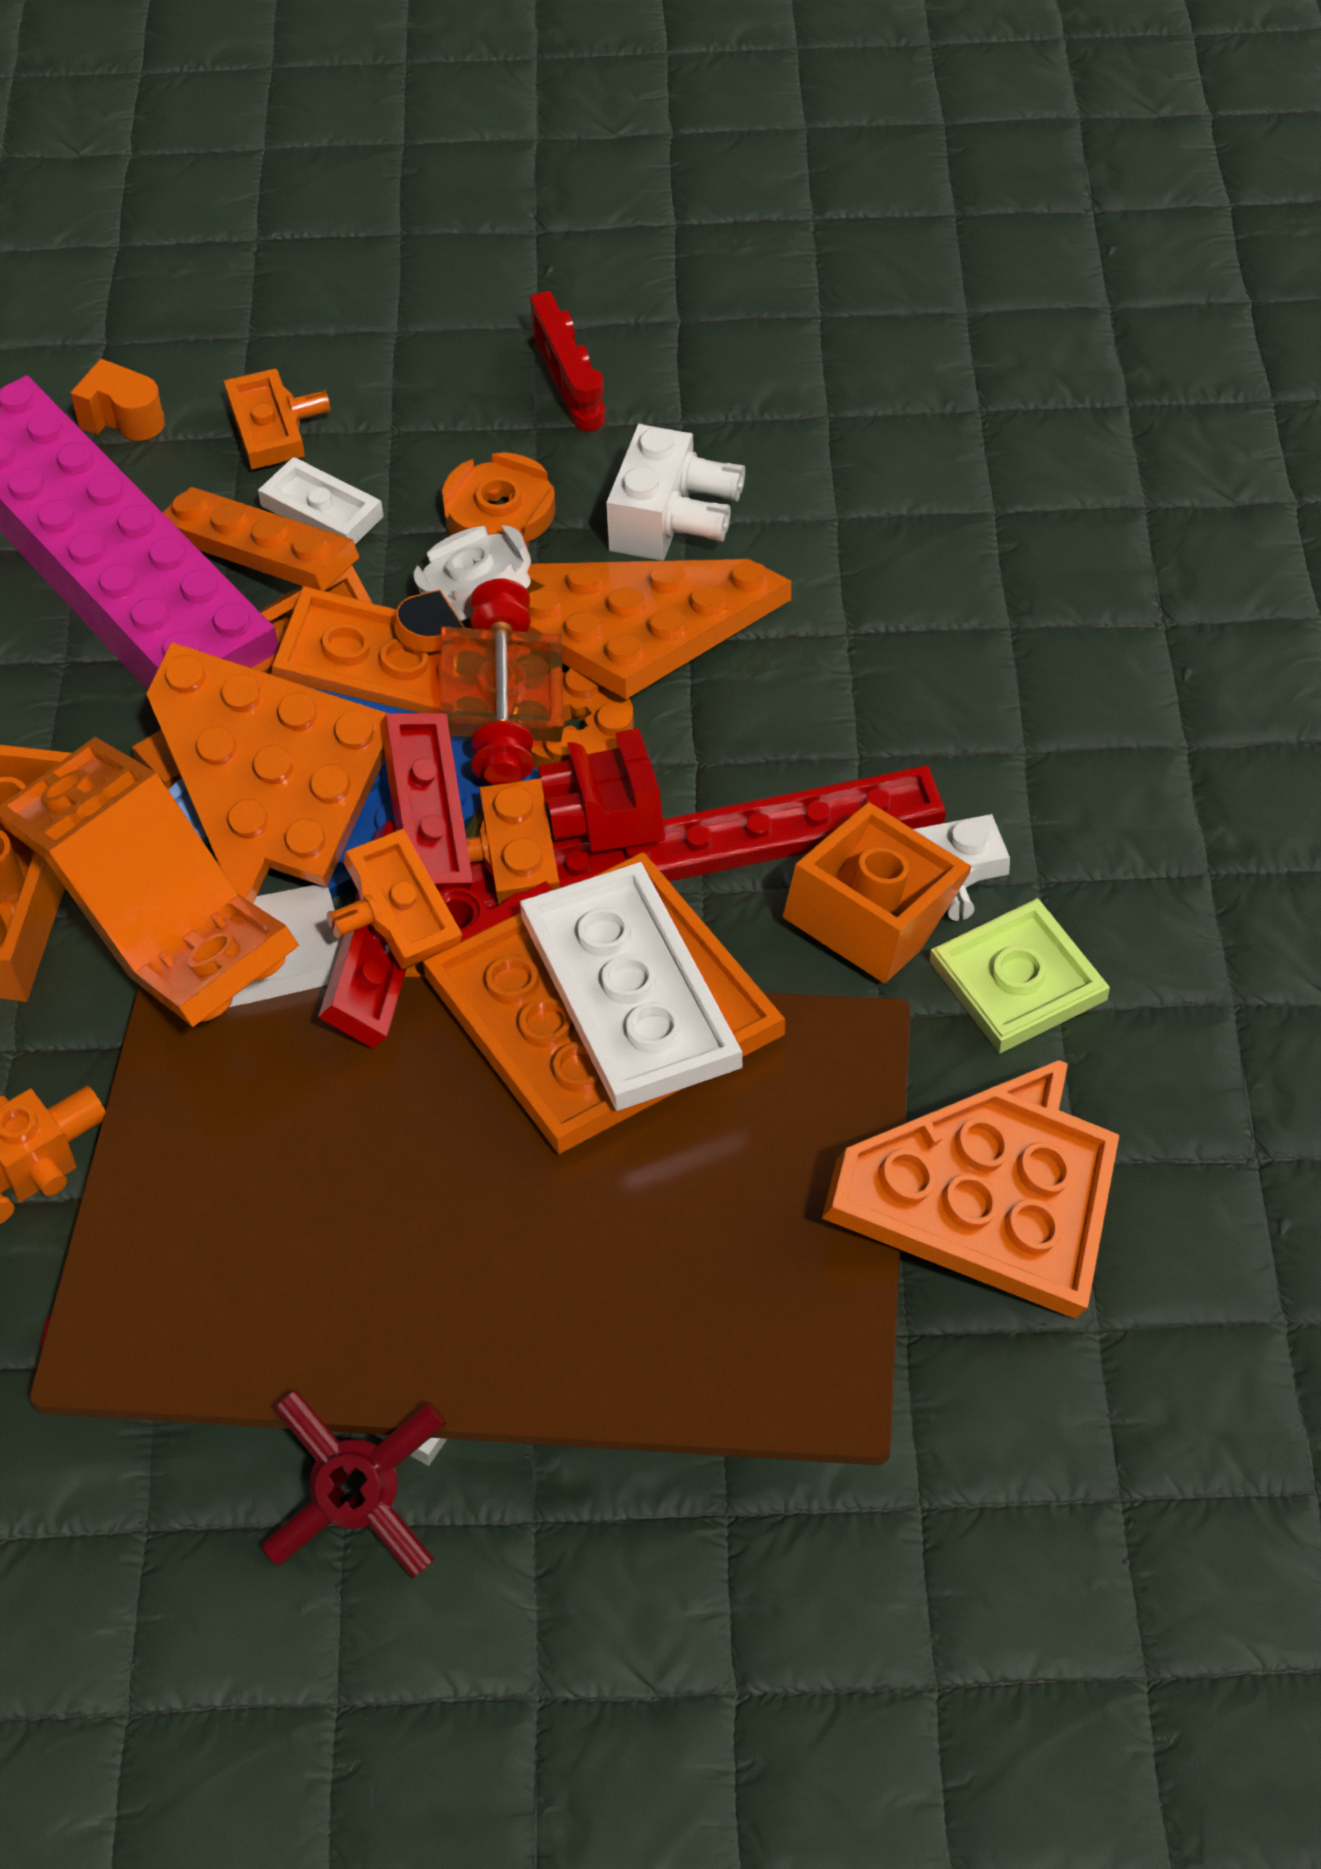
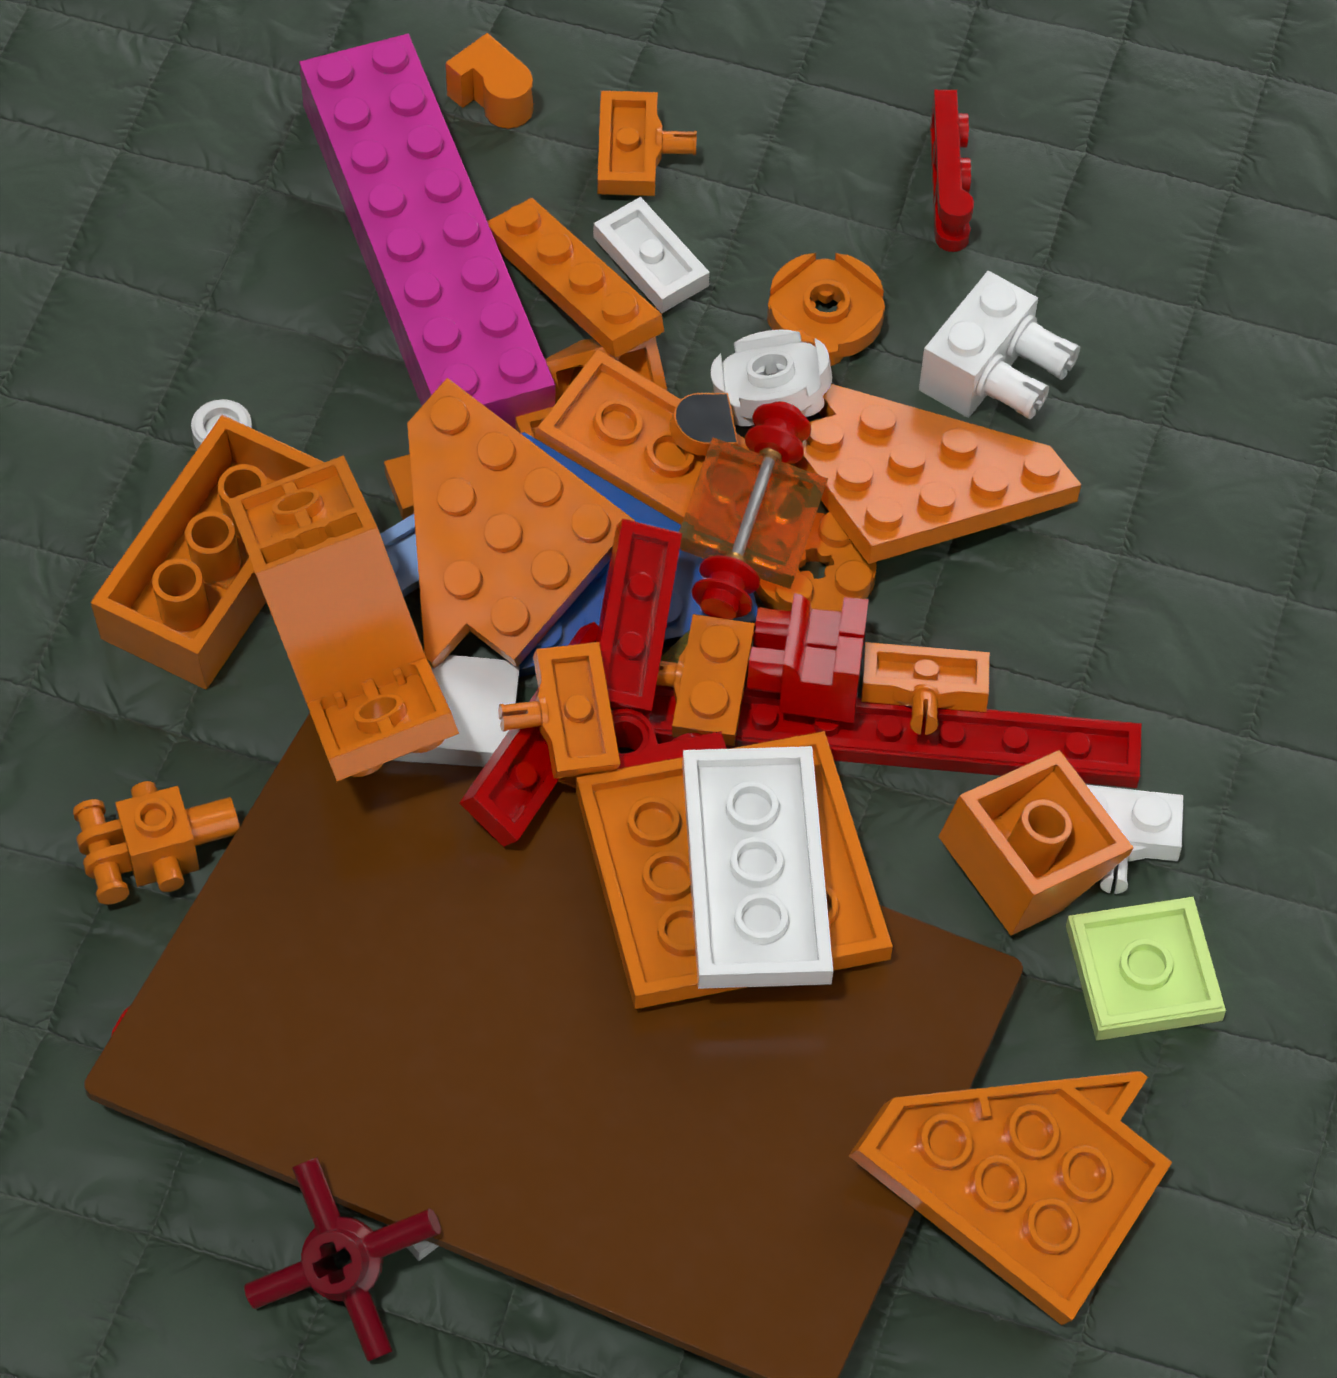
camera: 15 degrees right, 5 degrees up
none -> orange plate [861,642,990,735]

